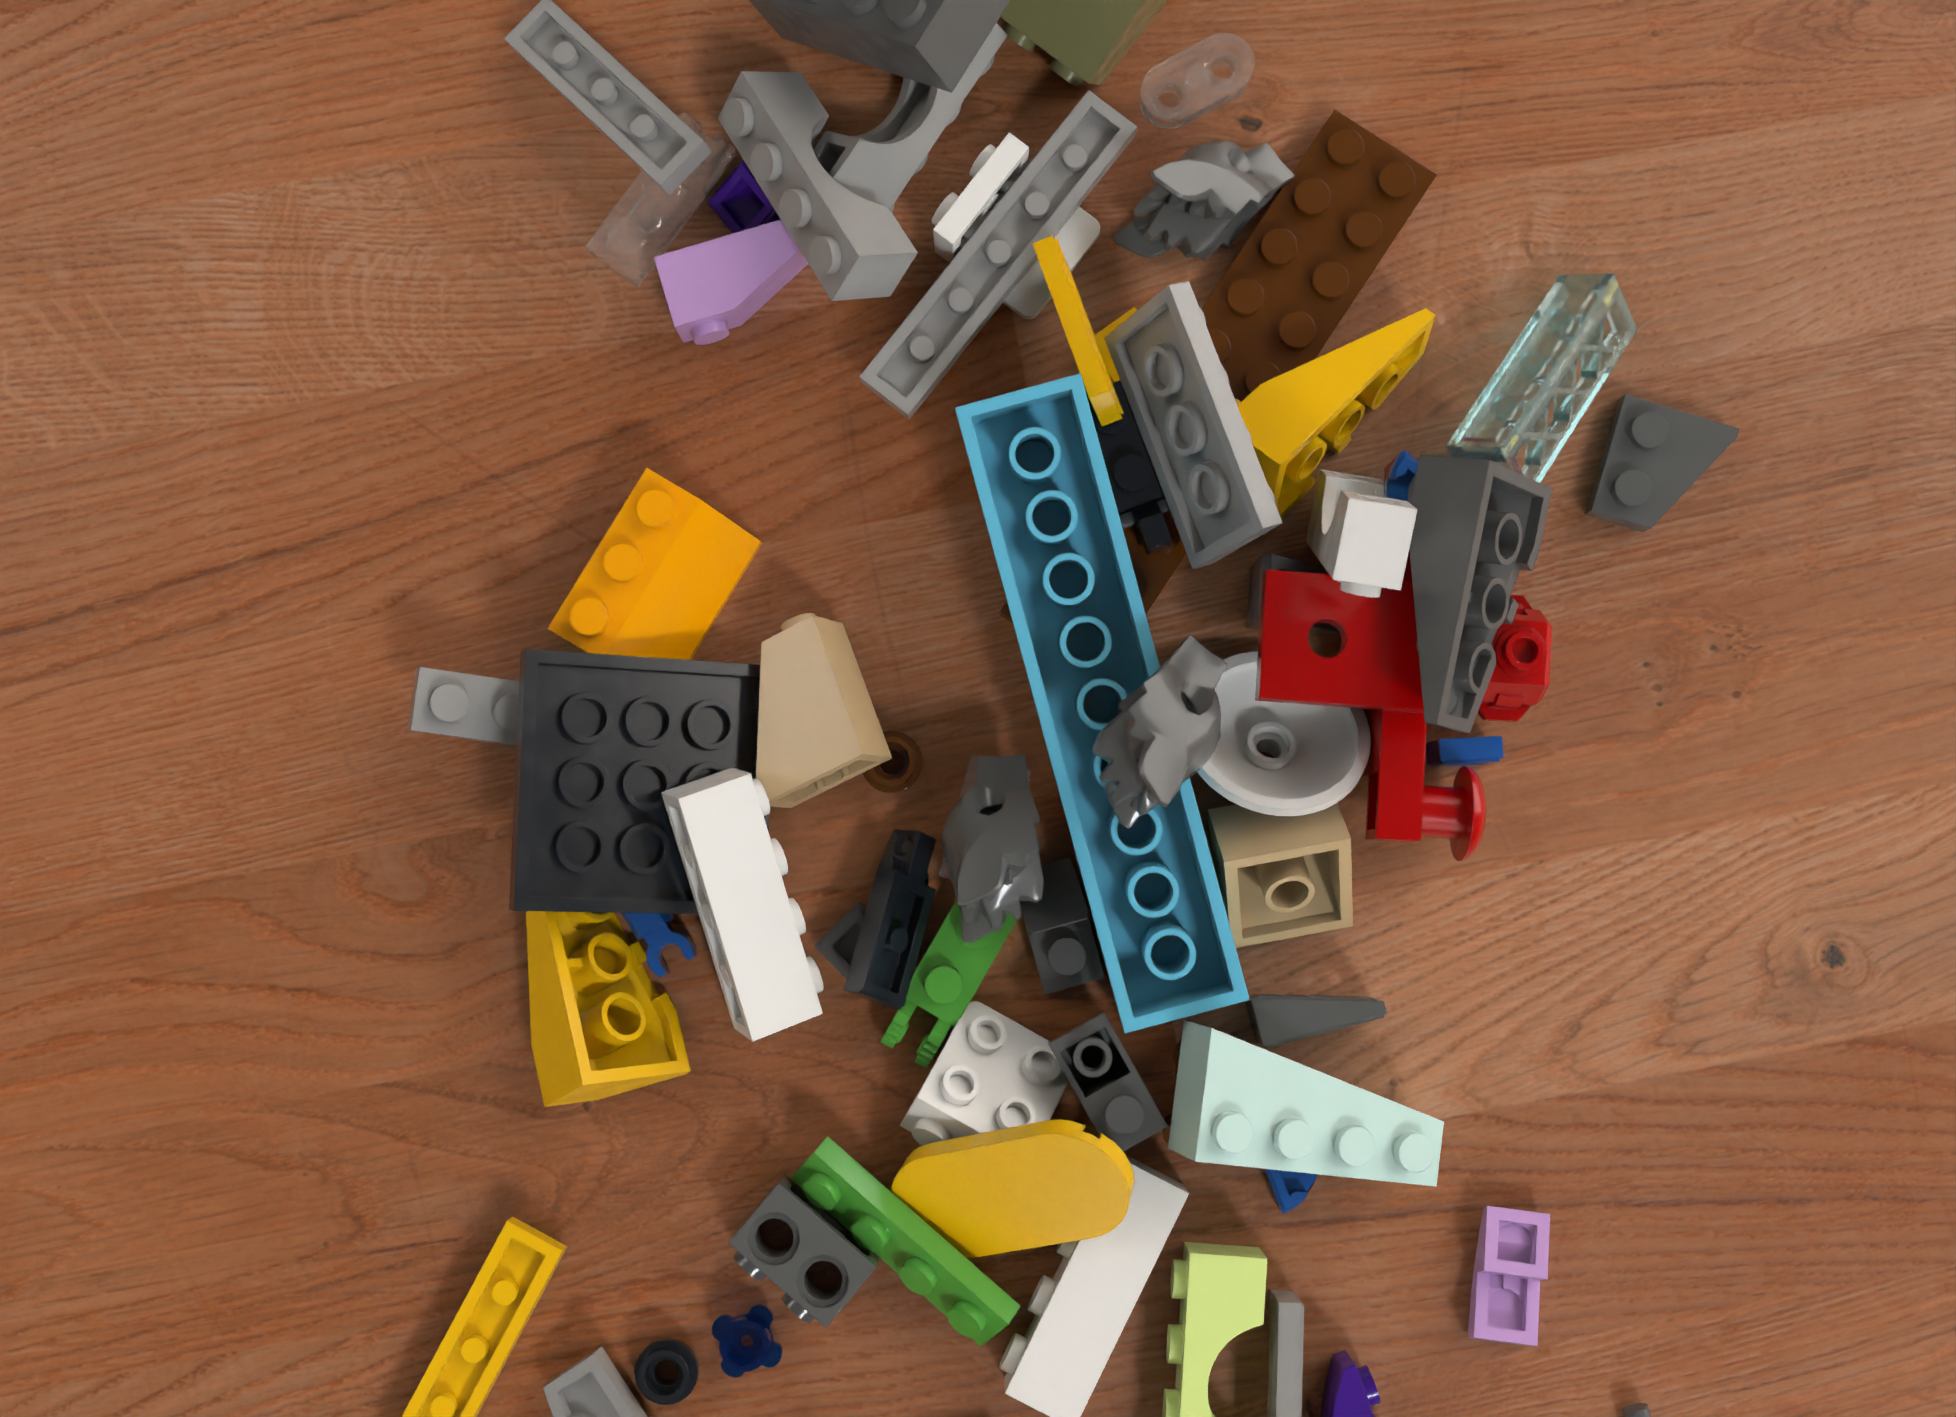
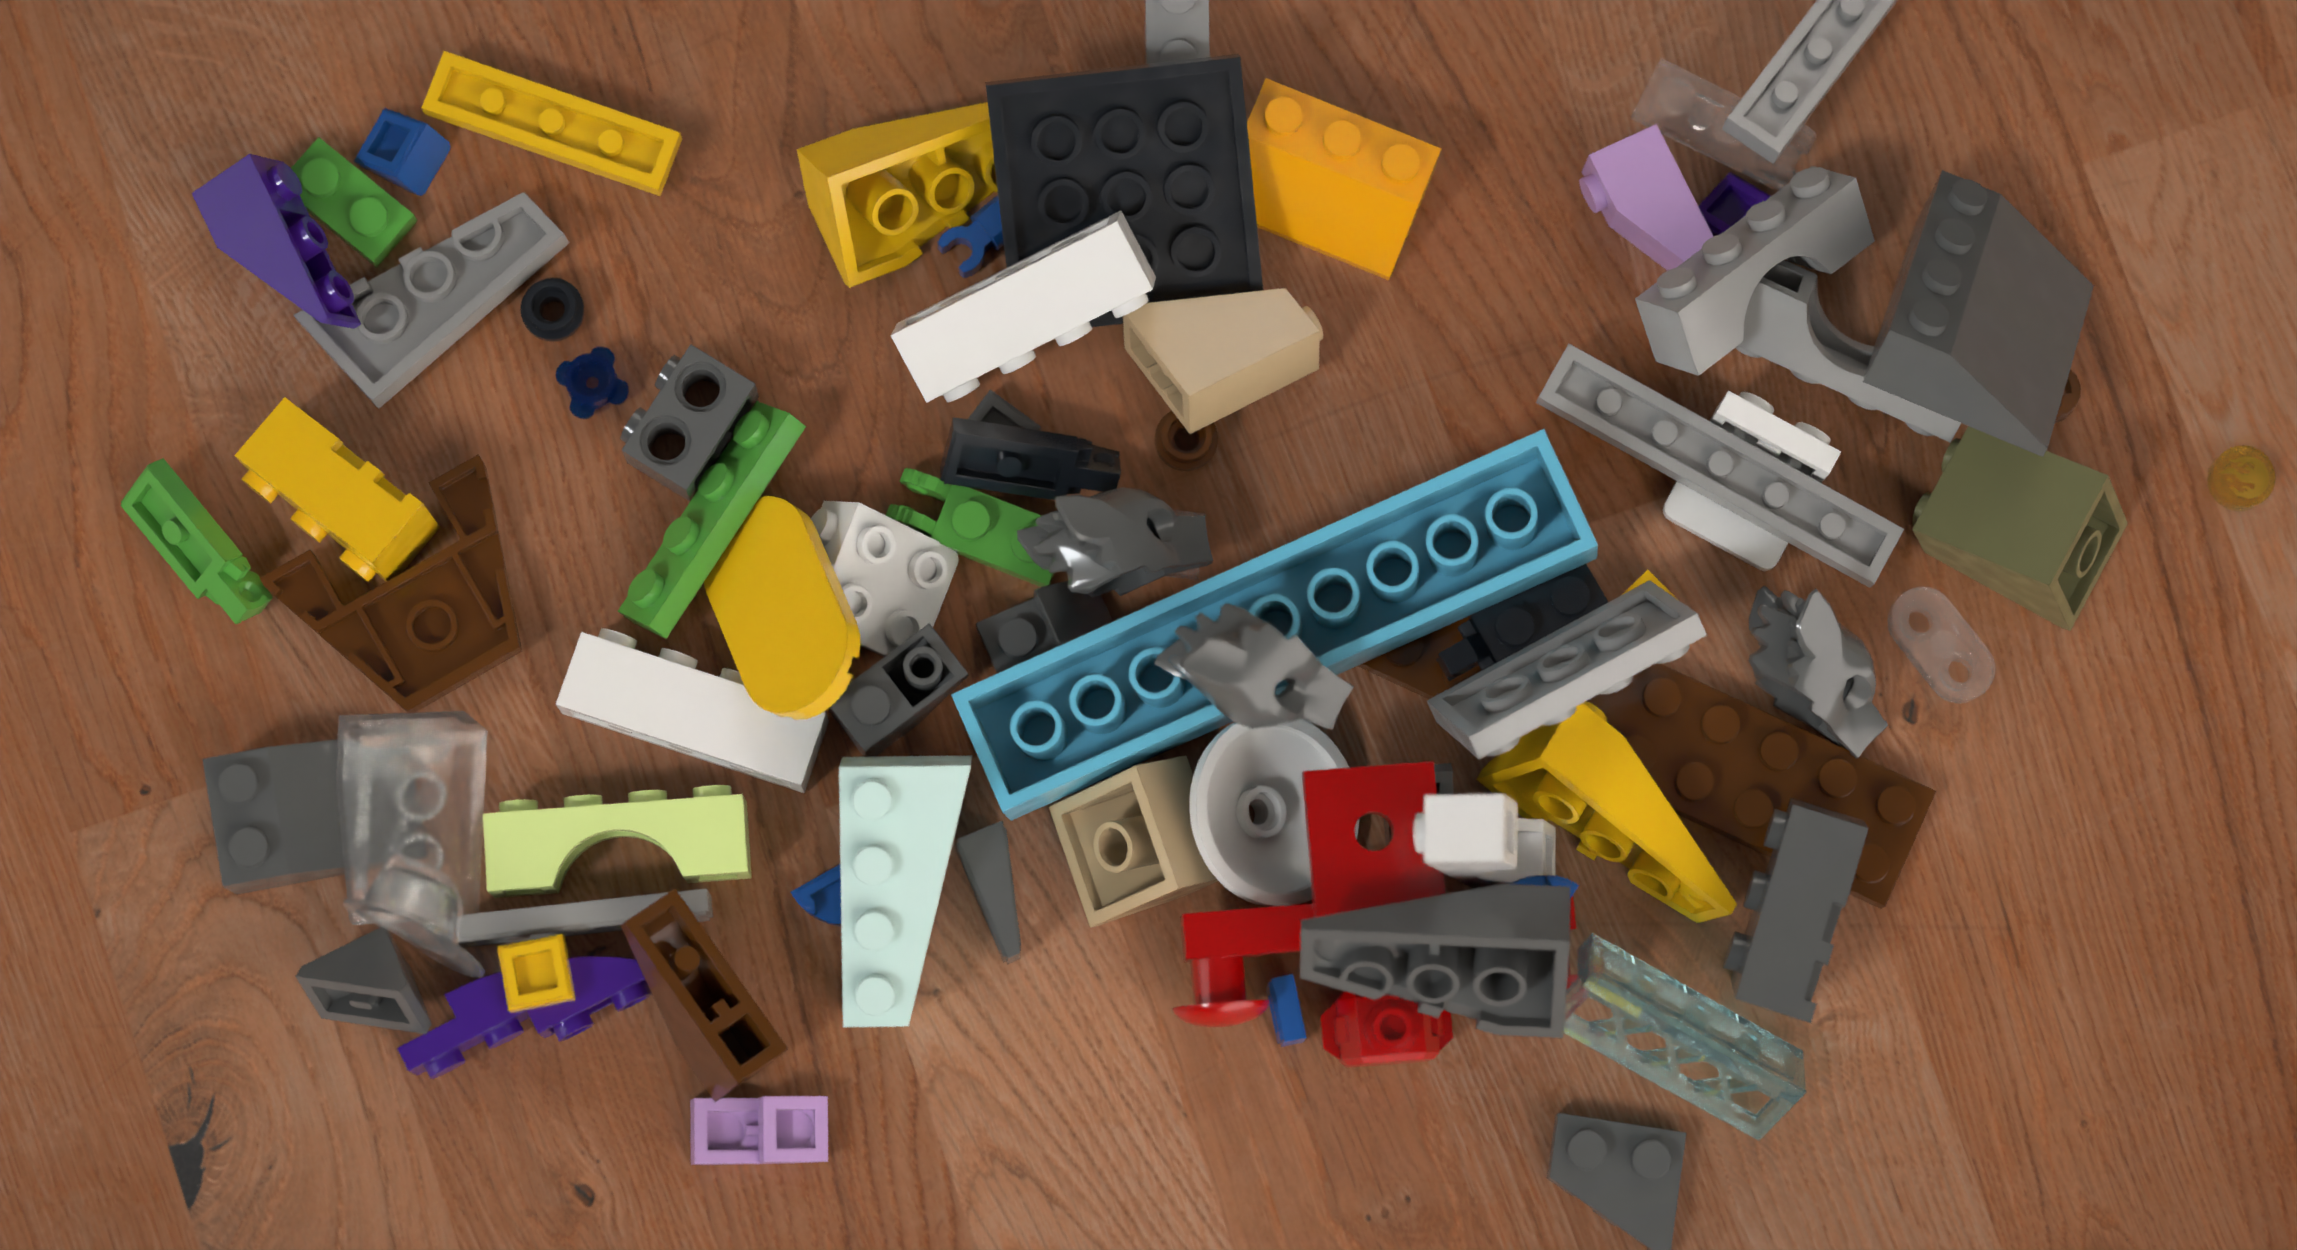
camera: 70 degrees right, 5 degrees down
yellow tile [1032,235,1124,427] -> none
none -> reddish brown slope [621,888,788,1102]
none -> dark grey wedge [1723,797,1869,1023]

